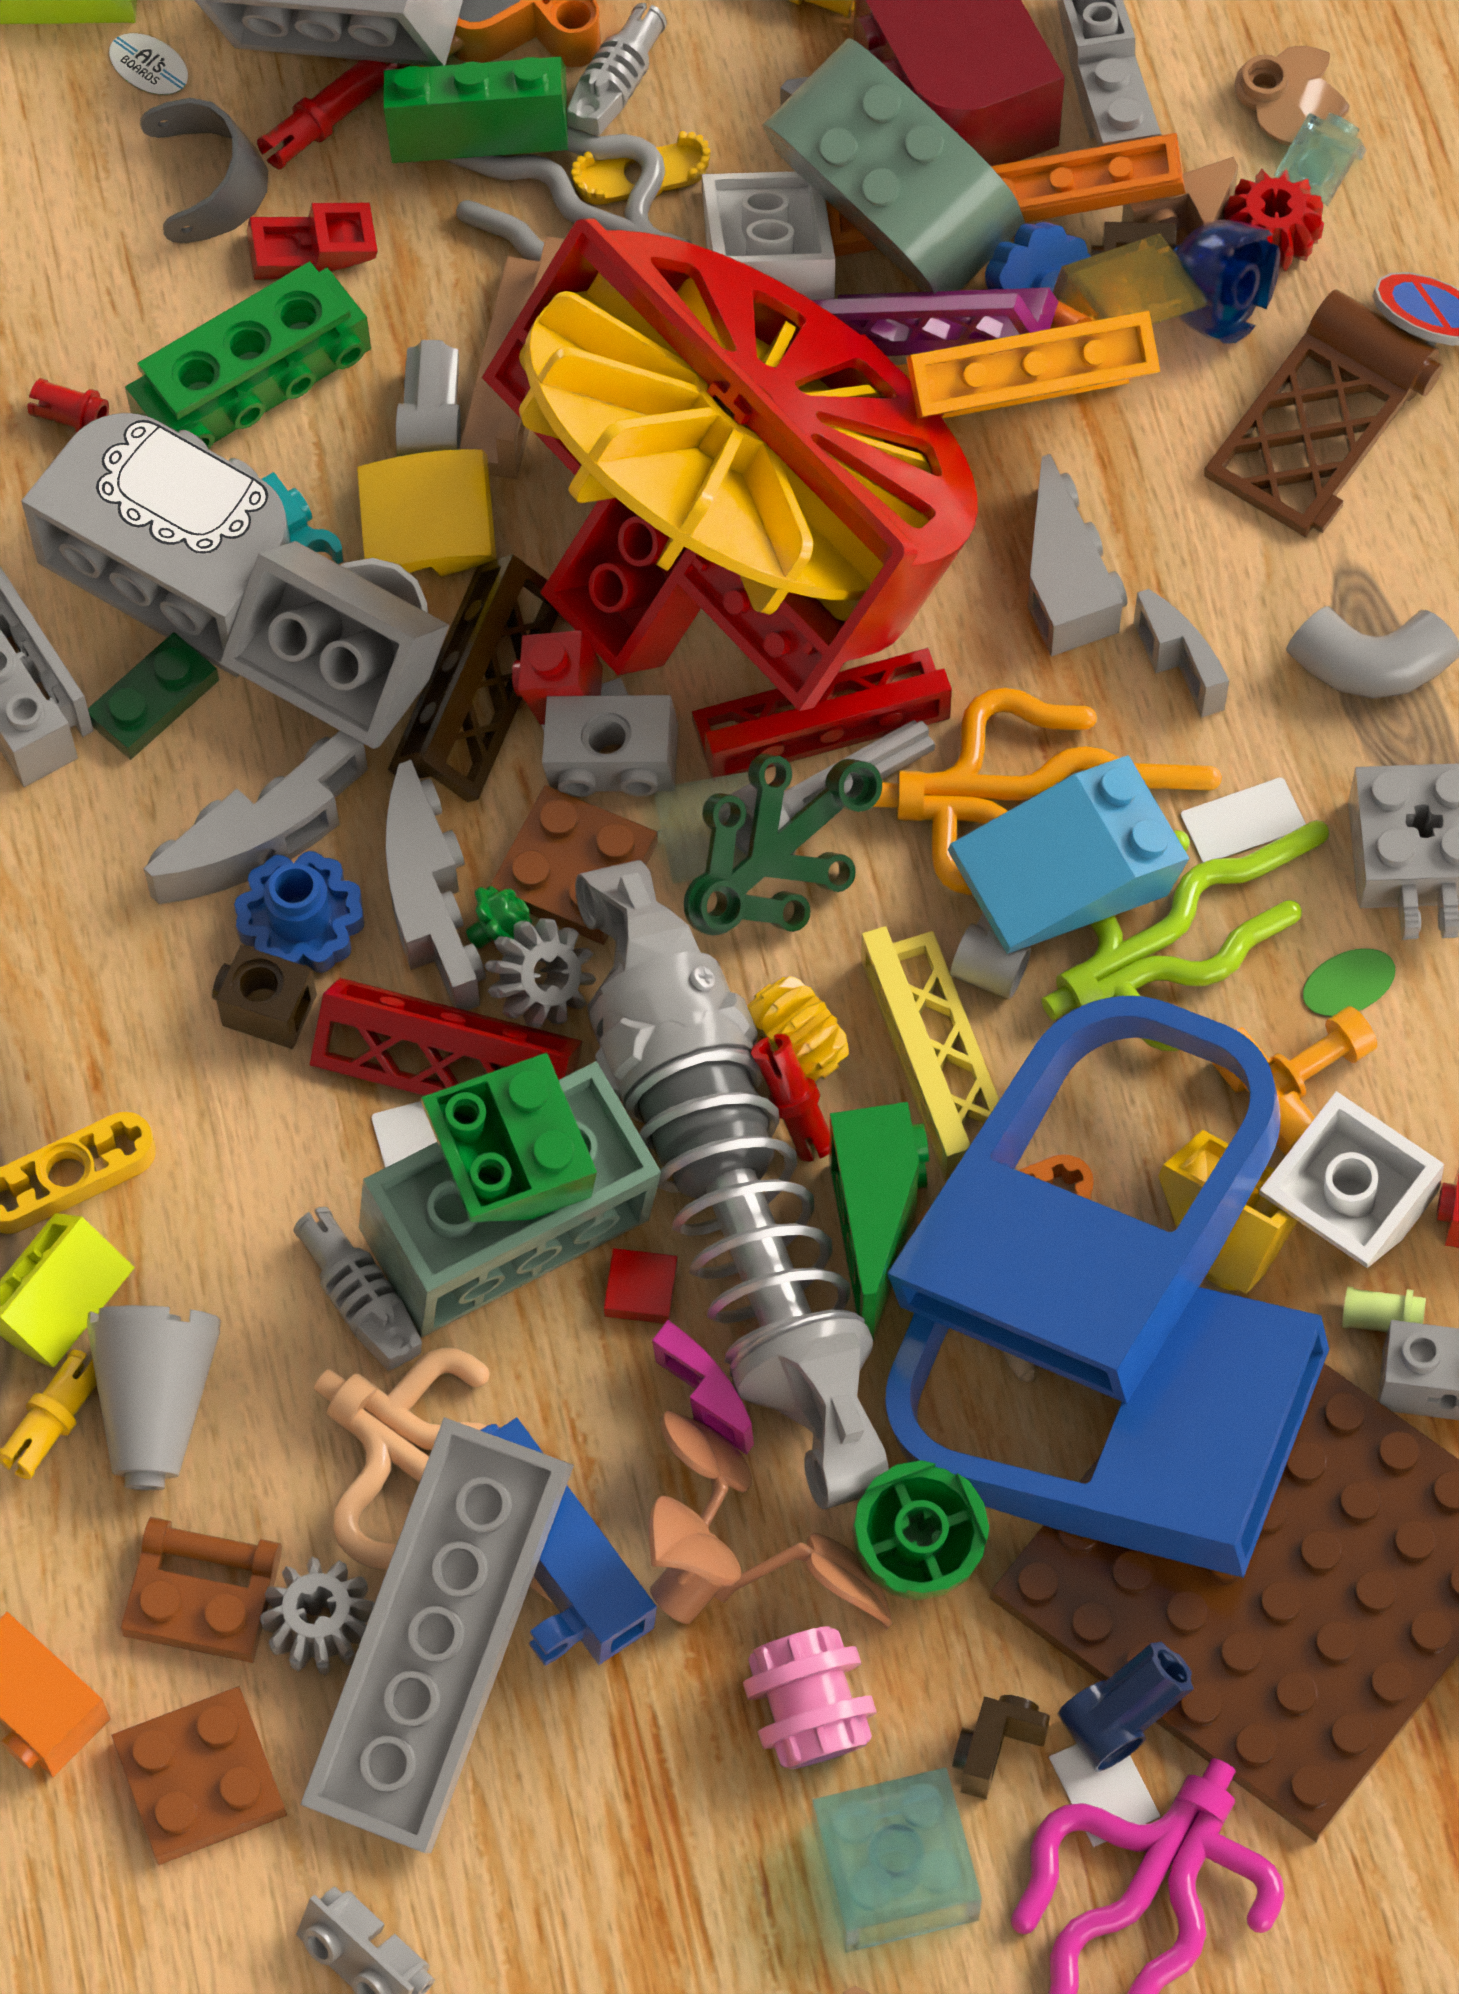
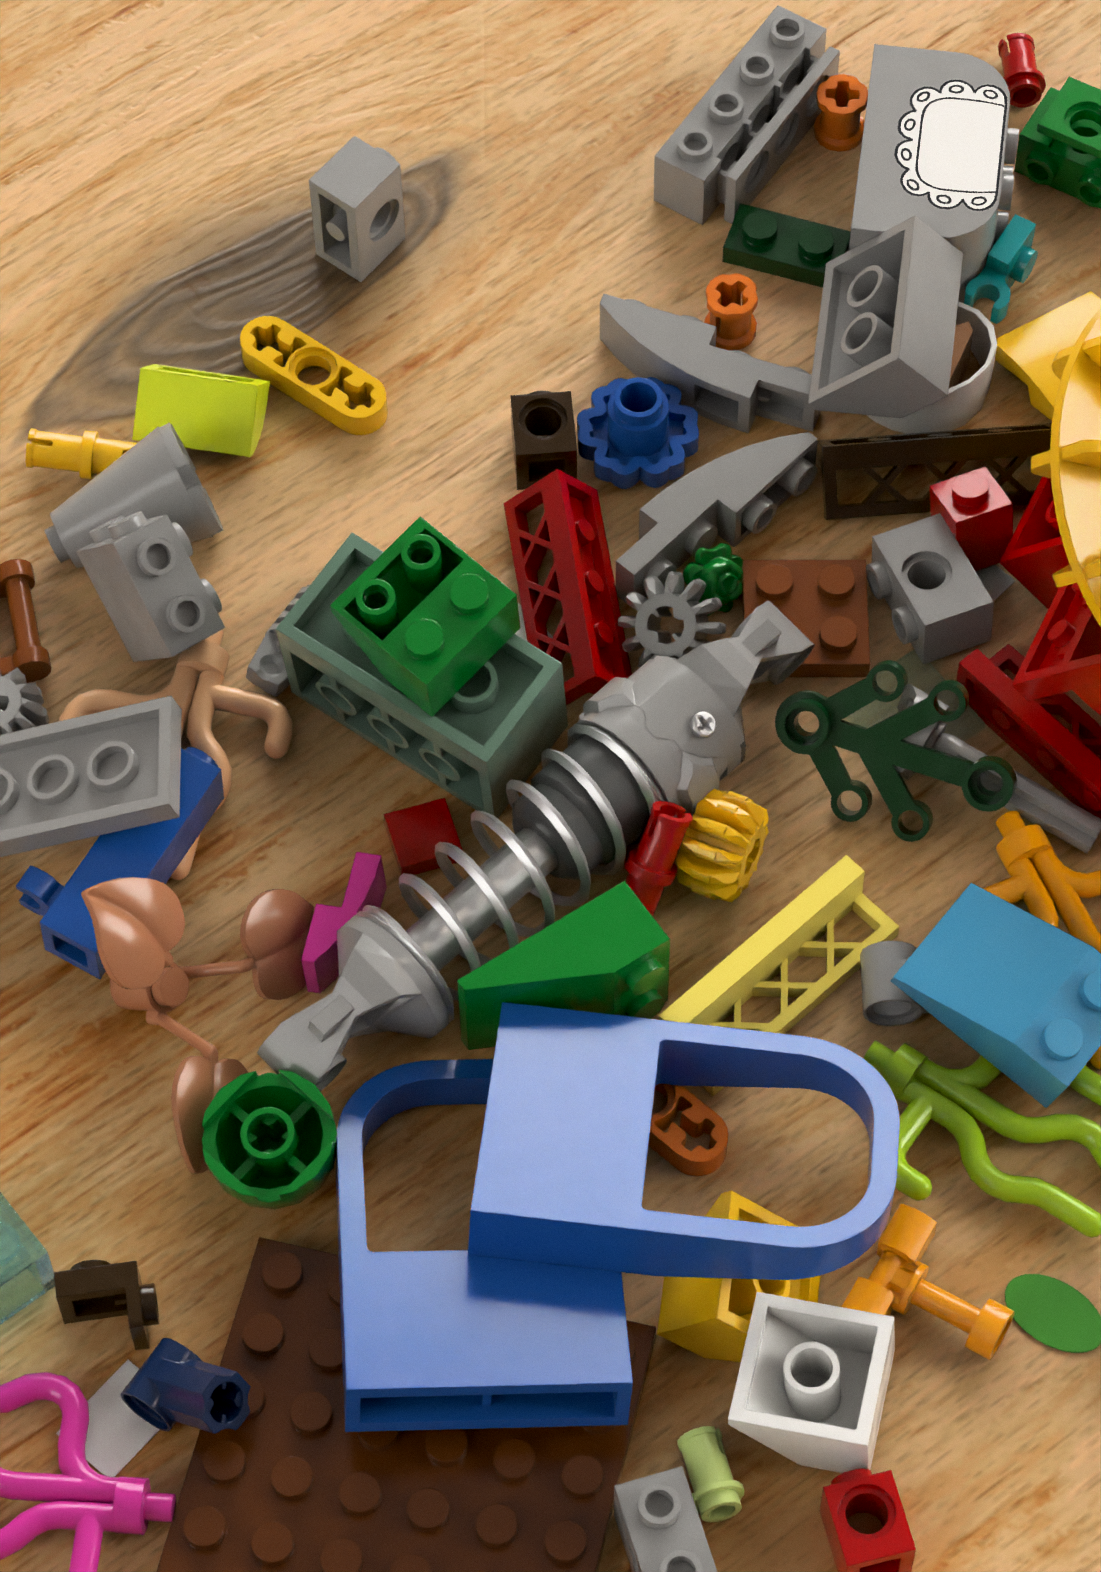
camera: 65 degrees right, 5 degrees down
bright pink piece [743,1626,877,1769] -> none
none -> light grey brick [76,511,225,662]
none -> orange bush [704,273,758,350]
none -> orange bush [814,74,868,152]

